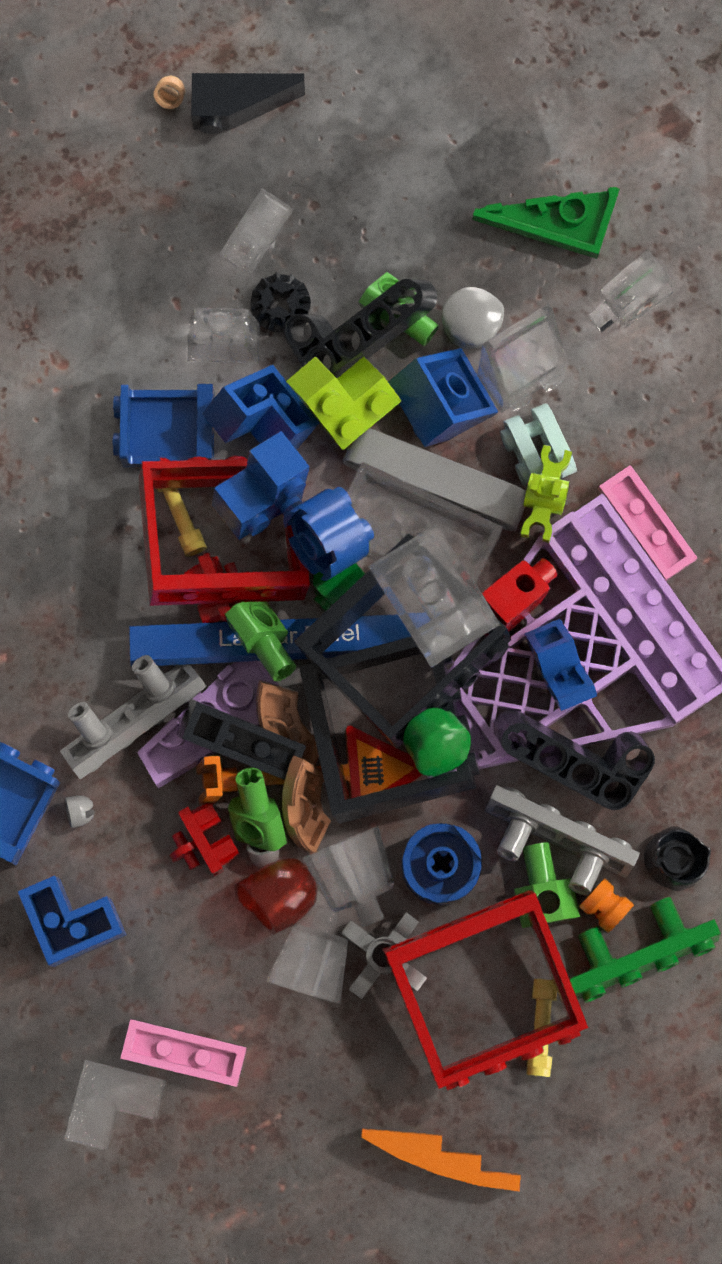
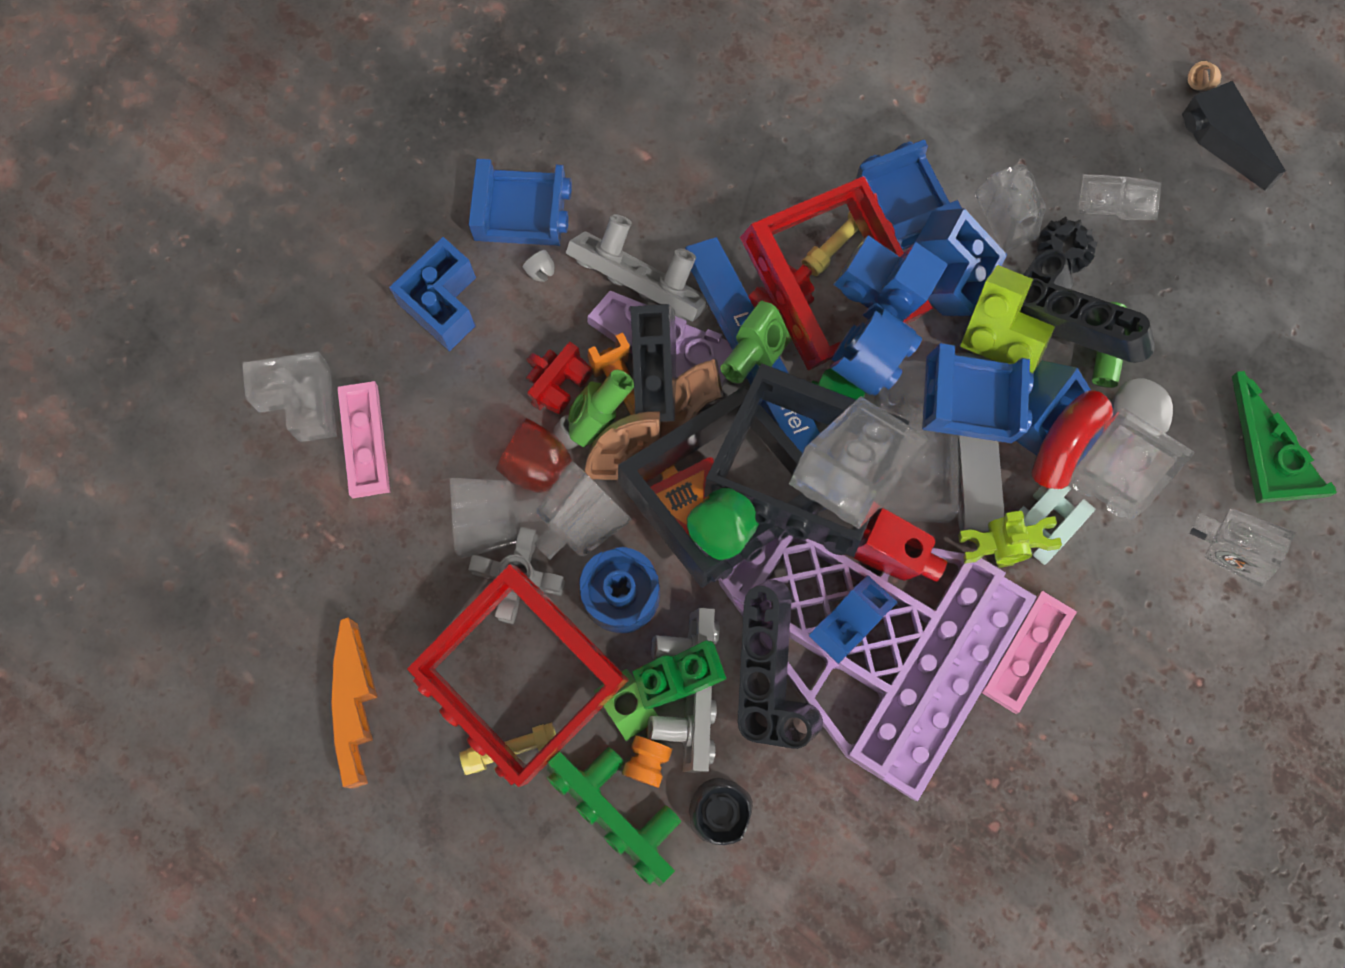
camera: 70 degrees right, 5 degrees down
none -> green slope [632,640,726,709]
none -> blue panel [922,343,1034,443]
none -> red cylinder [1032,390,1113,489]

